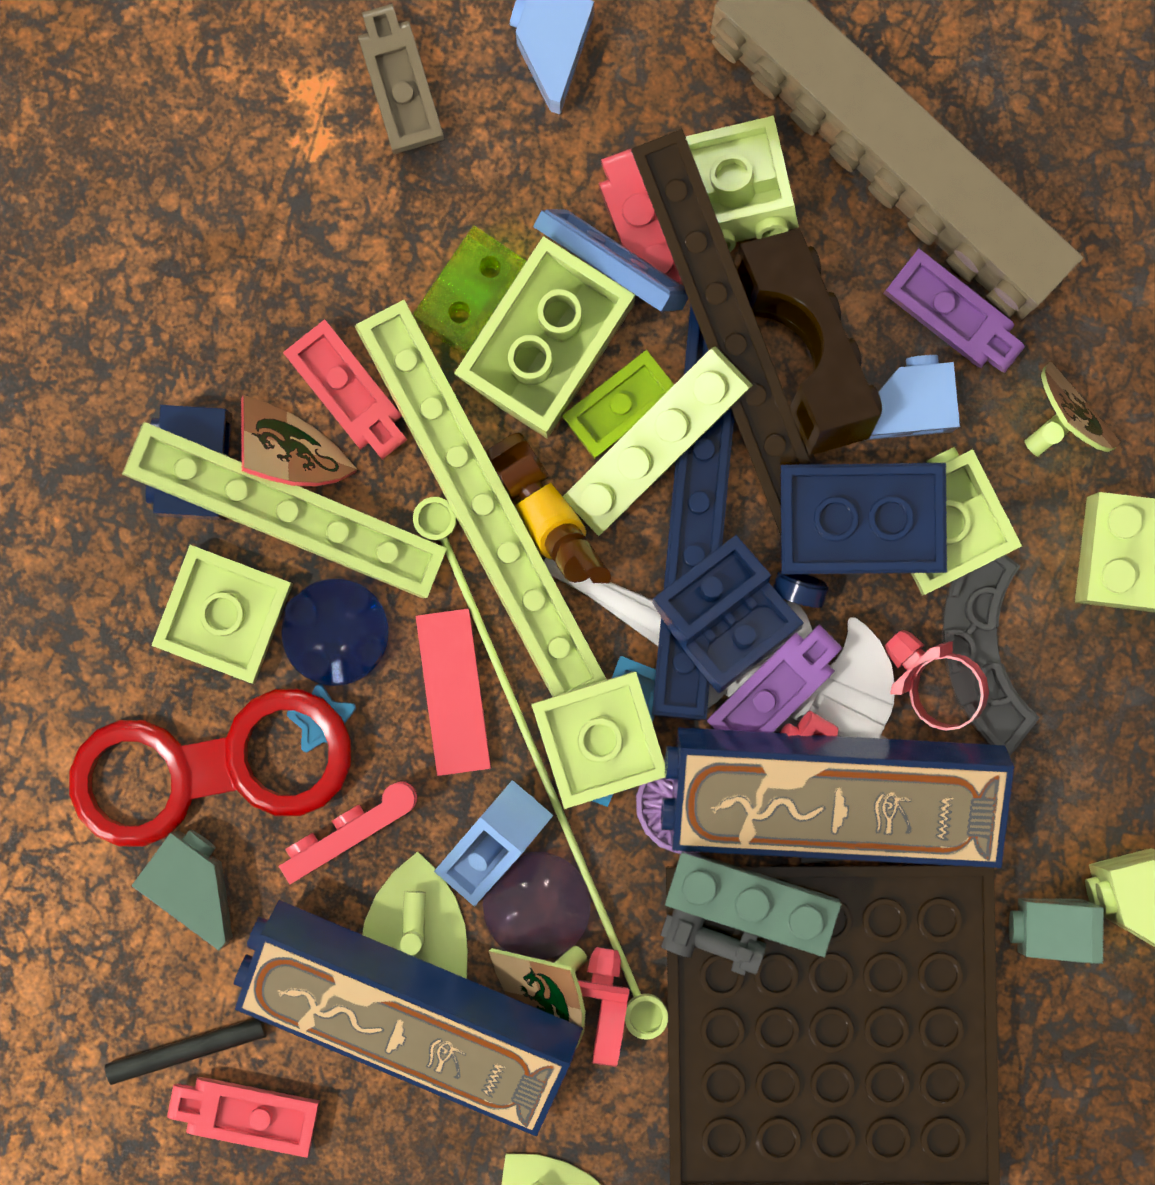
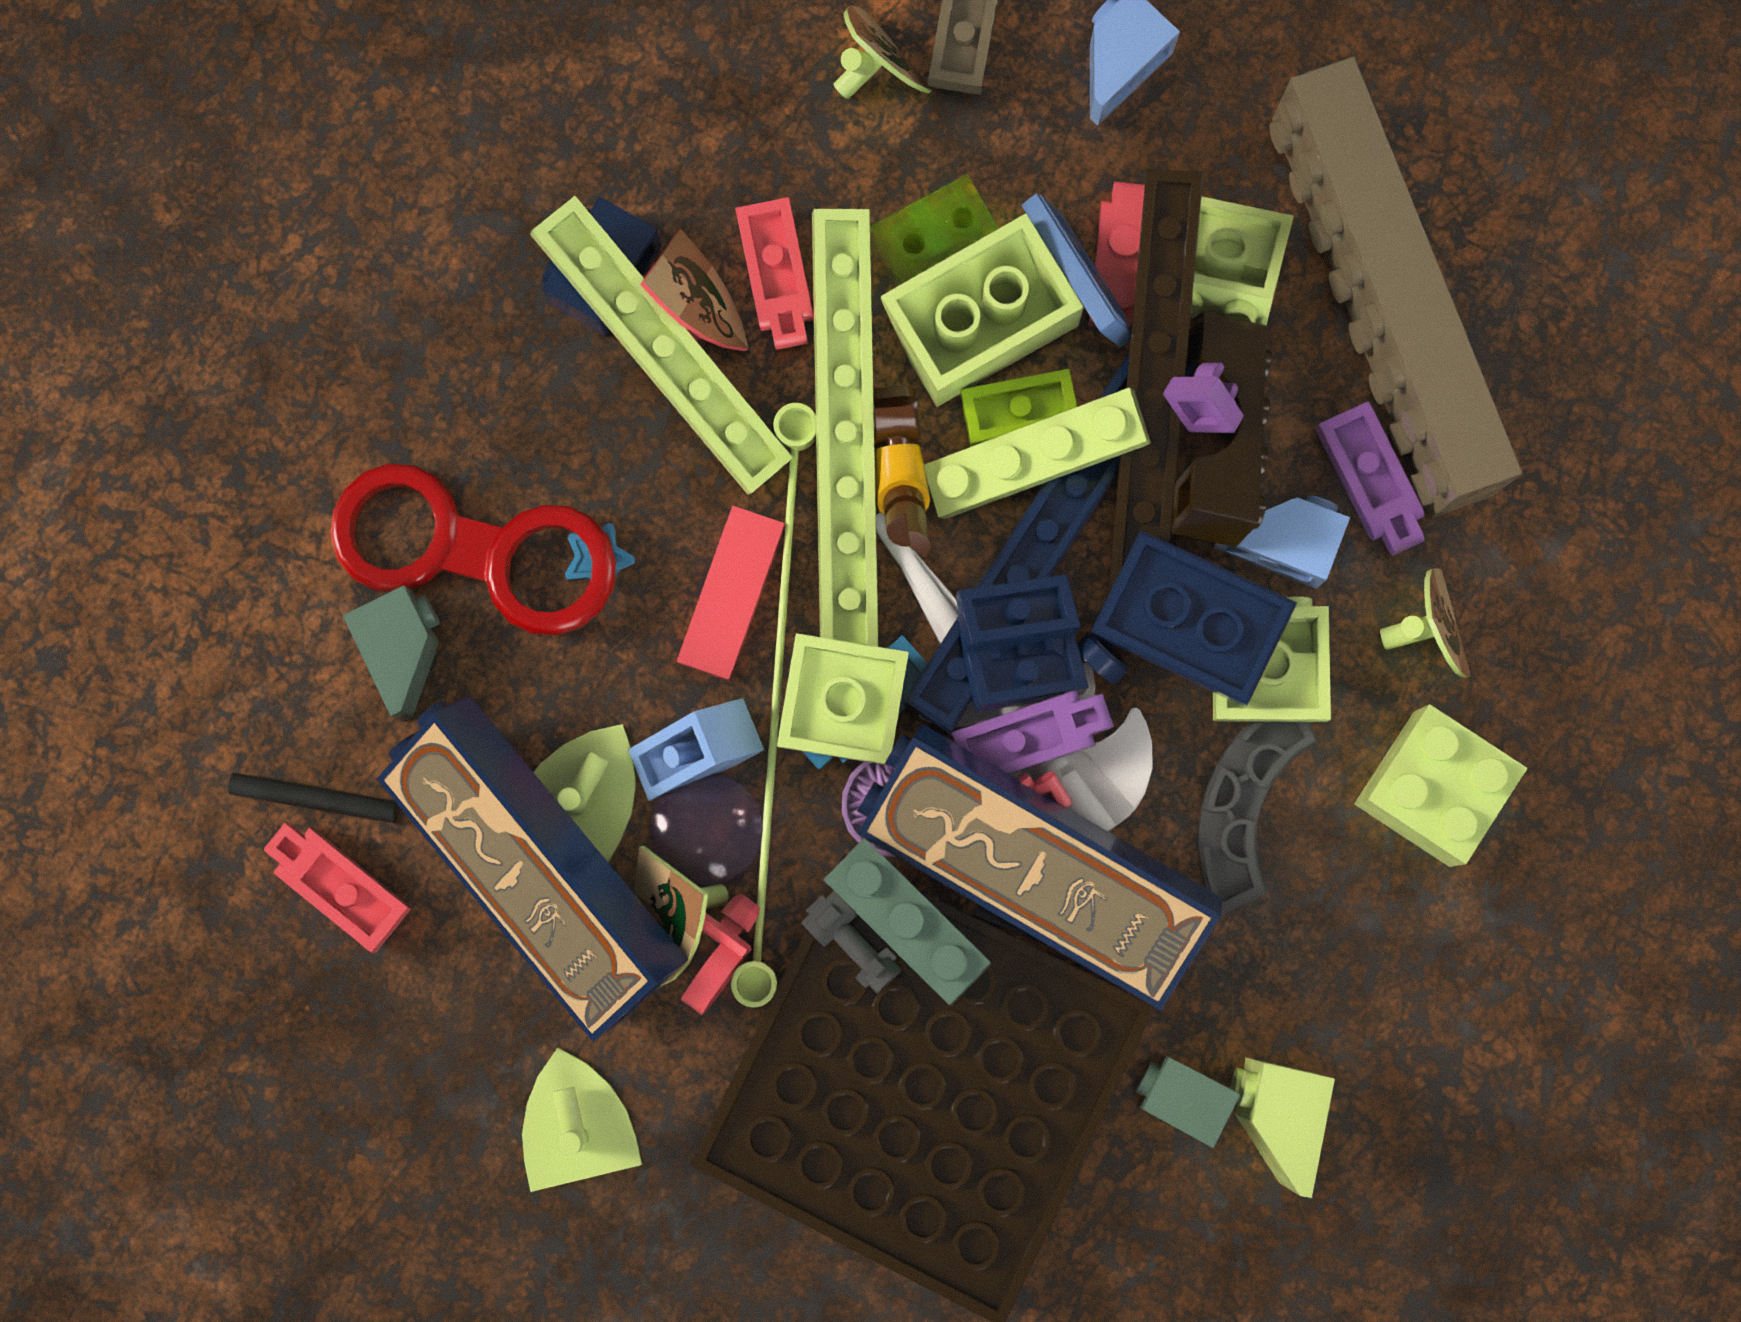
camera: 30 degrees right, 5 degrees down
yellowish green plate [151,545,293,684] -> none
coral plate [279,781,418,884] -> none
clear blue dish [282,579,389,686] -> none
coral piece [885,630,989,731] -> none
none -> shield [833,5,932,99]
none -> medium lavender tile [1163,363,1244,433]

